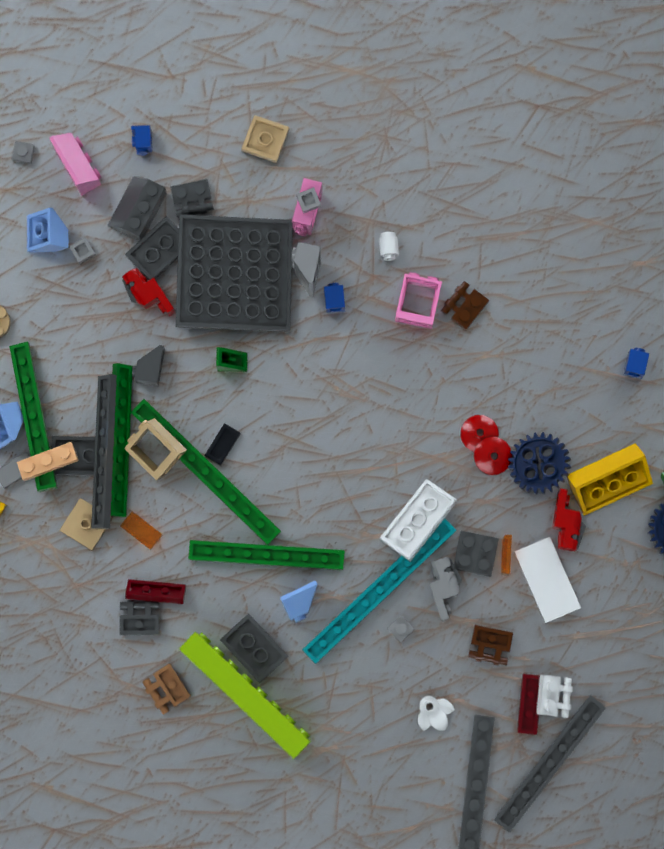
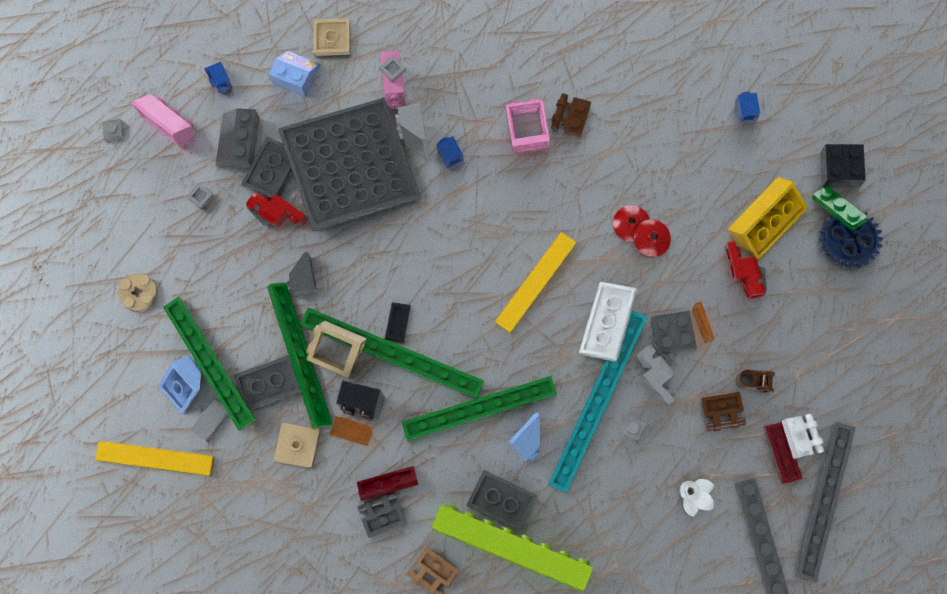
camera: 15 degrees left, 5 degrees down
light nougat plate [17,442,79,481] -> none
light blue slope [27,208,69,252] -> none
dark grey plate [91,374,117,529] -> none
dark grey plate [171,179,214,217] -> none
green slope [216,347,248,372] -> none
white brick [379,232,399,261] -> none
dark blue gear [508,432,571,495] -> none
white tile [514,537,581,623] -> none
none -> light blue slope [268,51,320,96]
none -> black brick [336,380,385,420]
none -> yellow tile [495,232,577,334]
none -> reddish brown piece [735,369,775,393]

